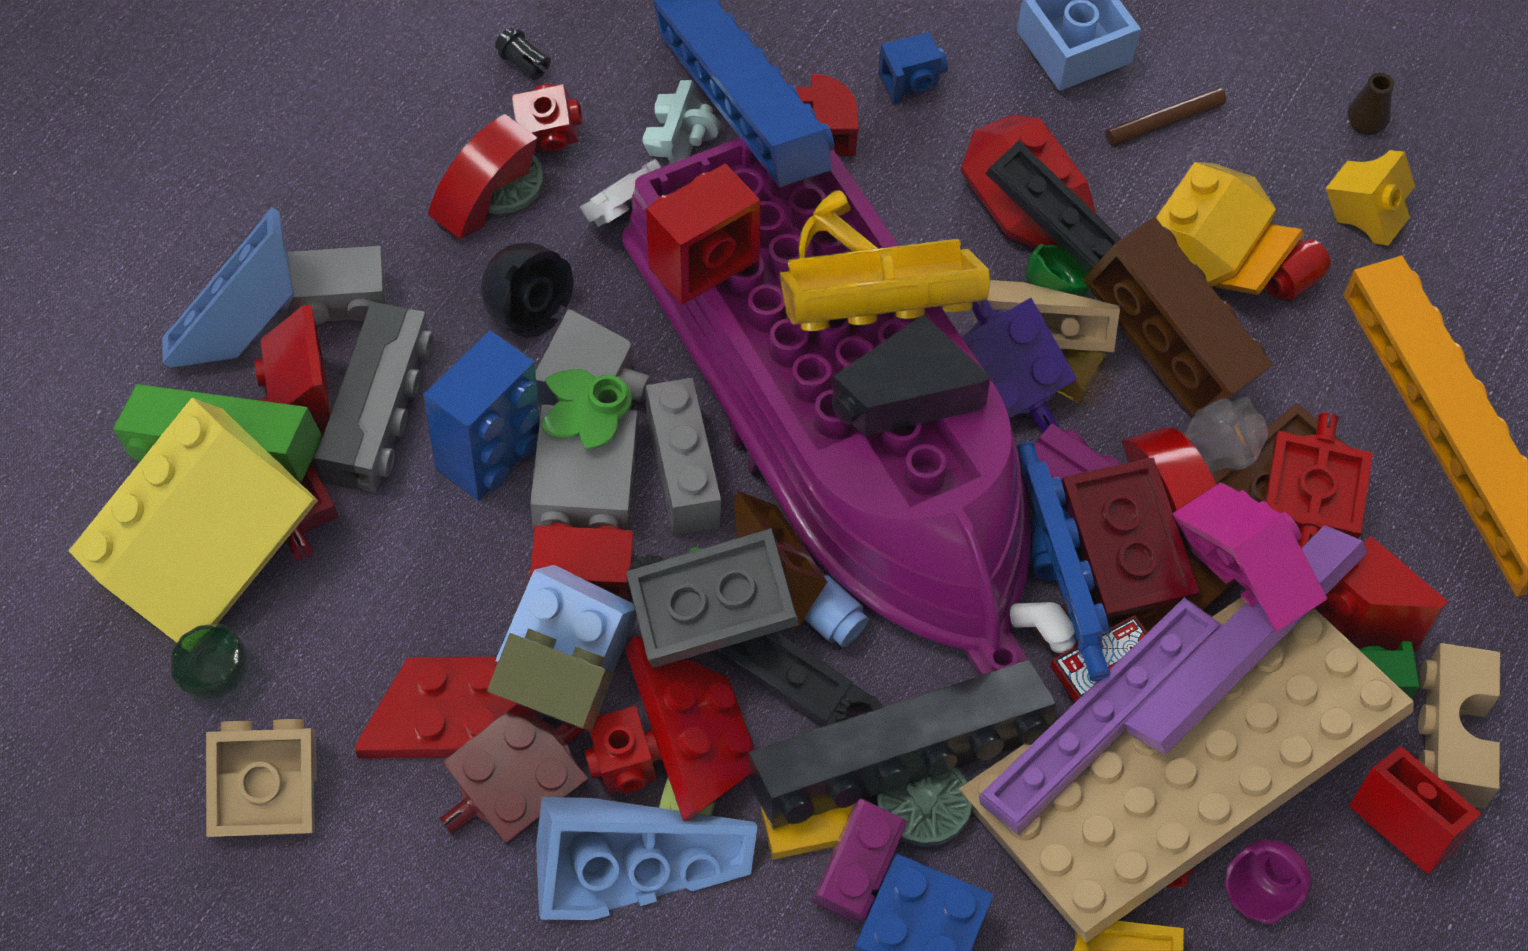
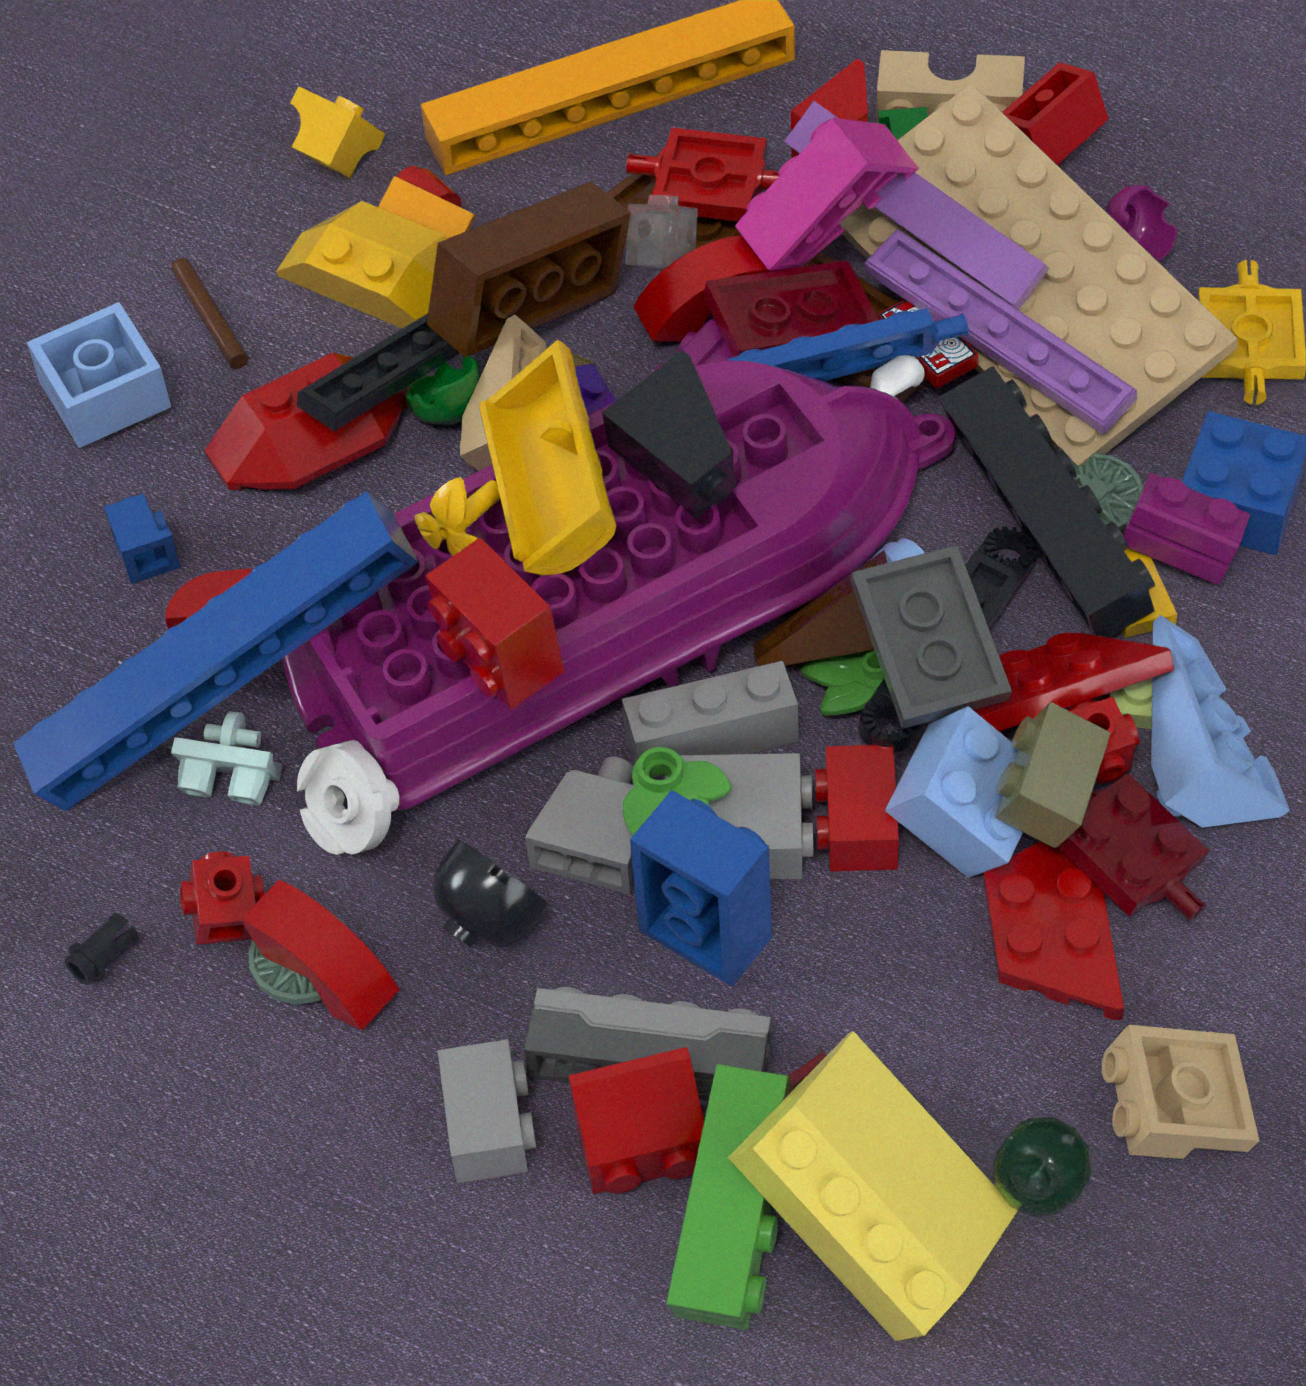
camera: 85 degrees left, 5 degrees down
medium blue wedge [162,207,294,368] -> none
dark brown cone [1347,72,1395,135] -> none

